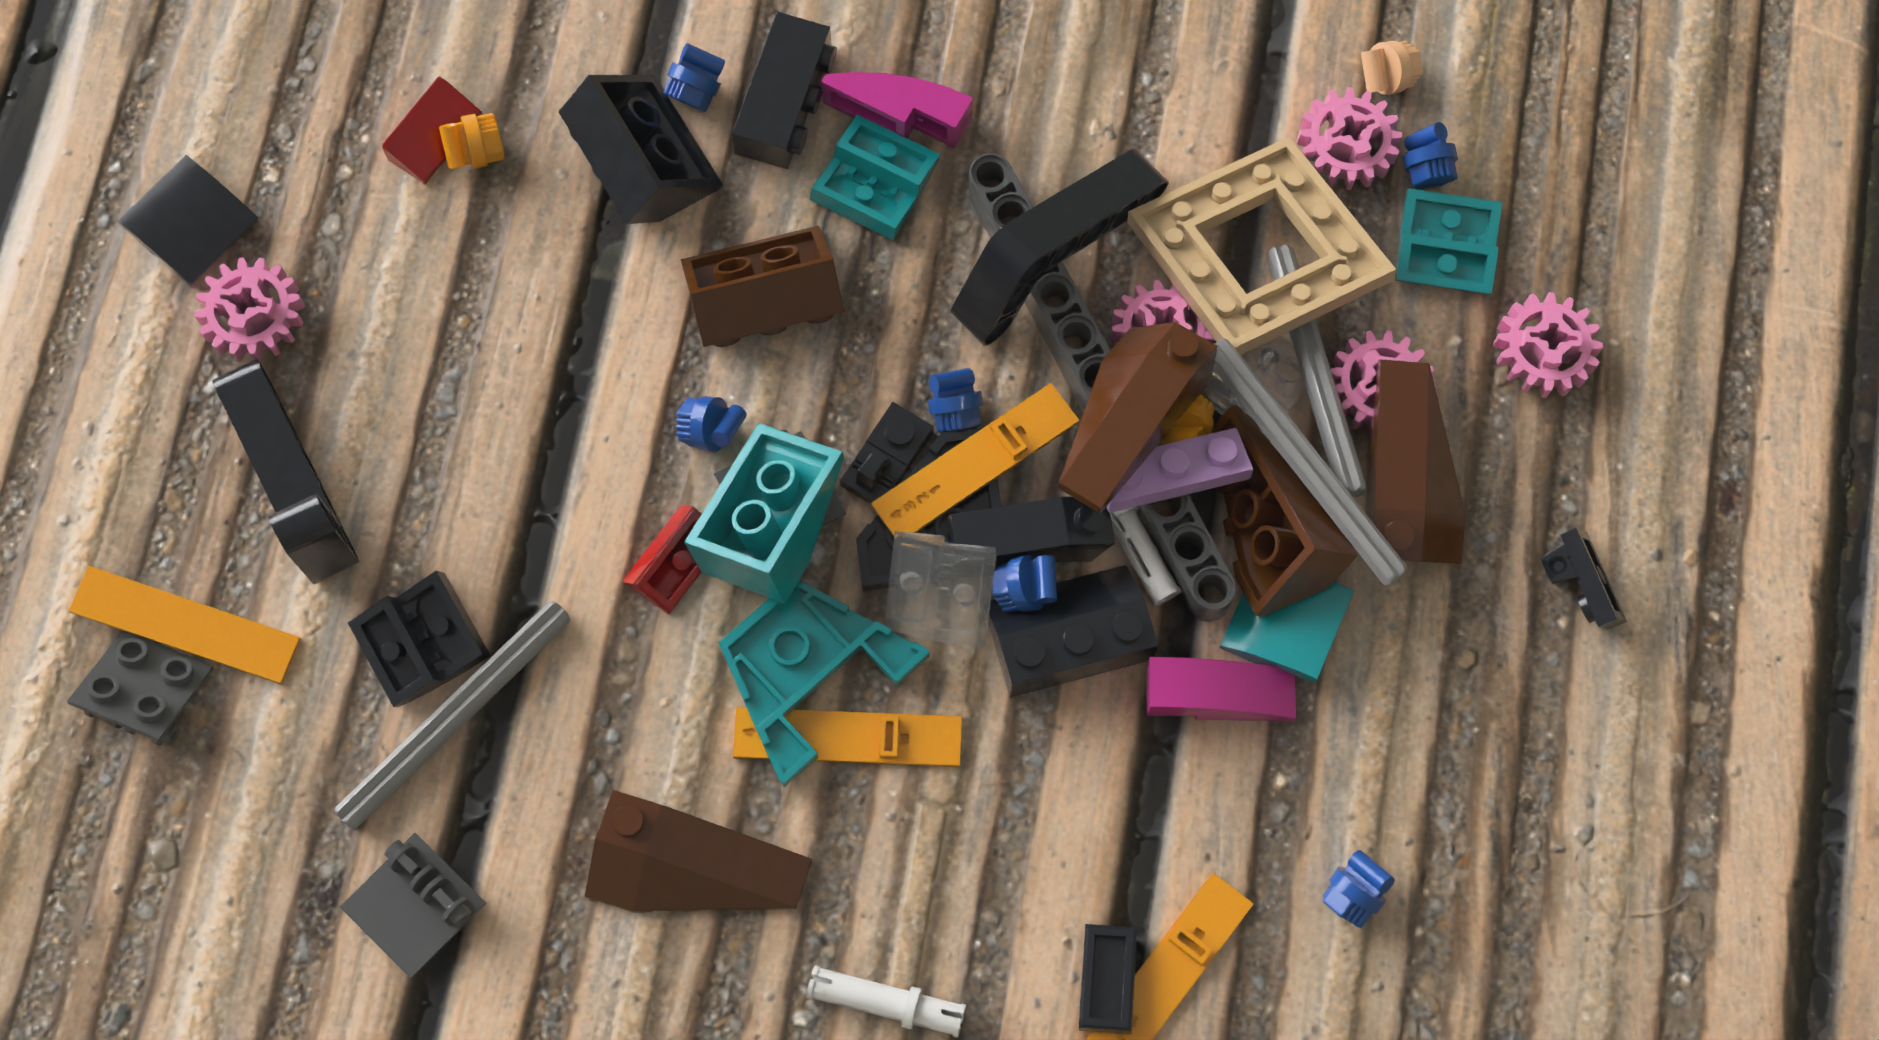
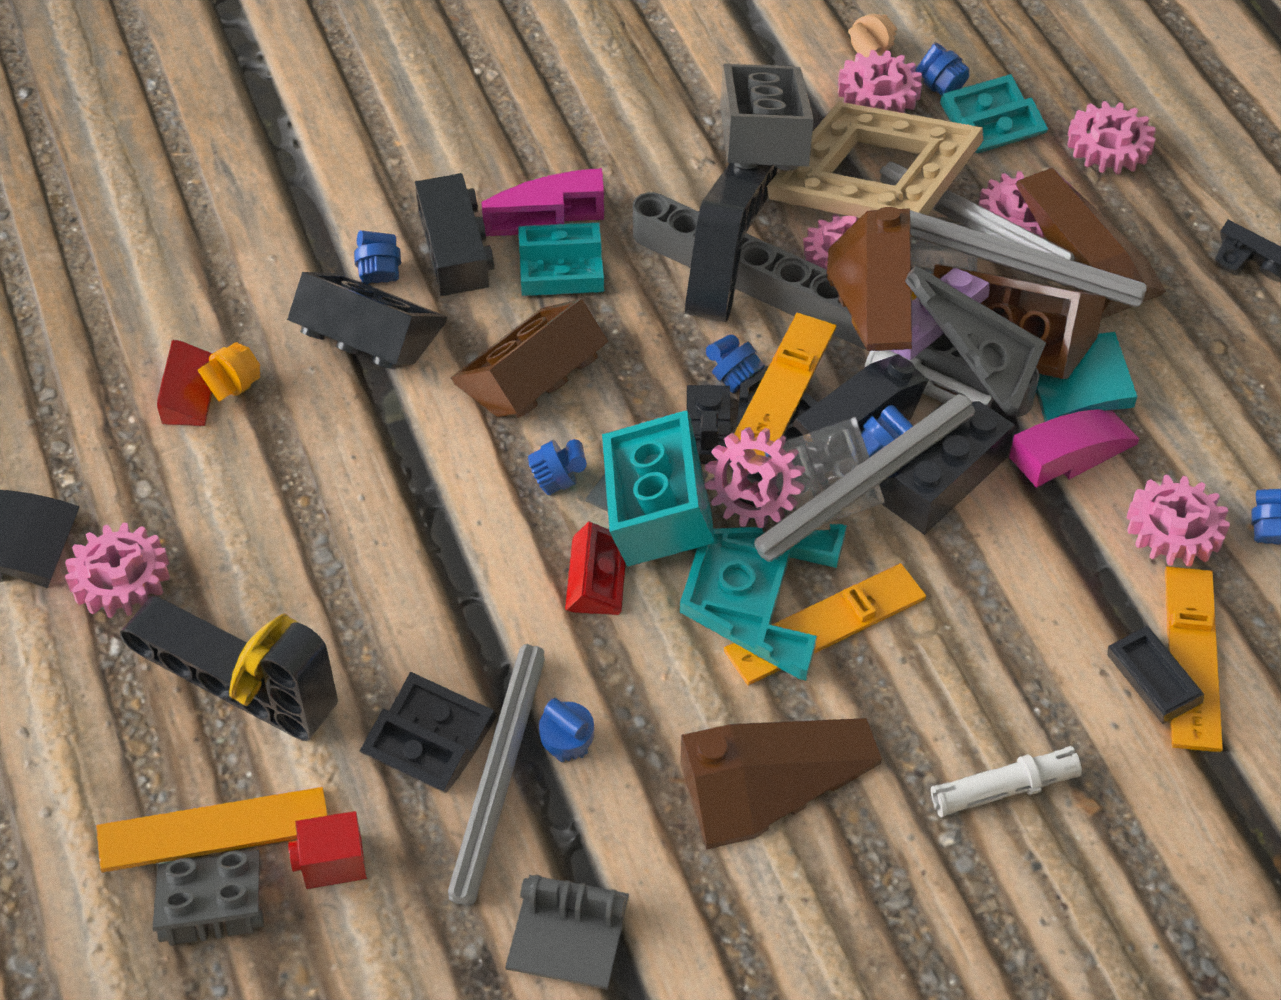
camera: 30 degrees left, 20 degrees down
none -> yellow dish [229,614,298,706]
none -> red brick [288,811,367,889]
none -> blue piece [539,698,595,762]
none -> bright pink gear [704,427,805,528]
none -> dark grey brick [720,63,814,171]
none -> light grey axle [754,394,975,562]
none -> dark grey wing [905,266,1046,416]
none -> bright pink gear [1126,475,1230,567]

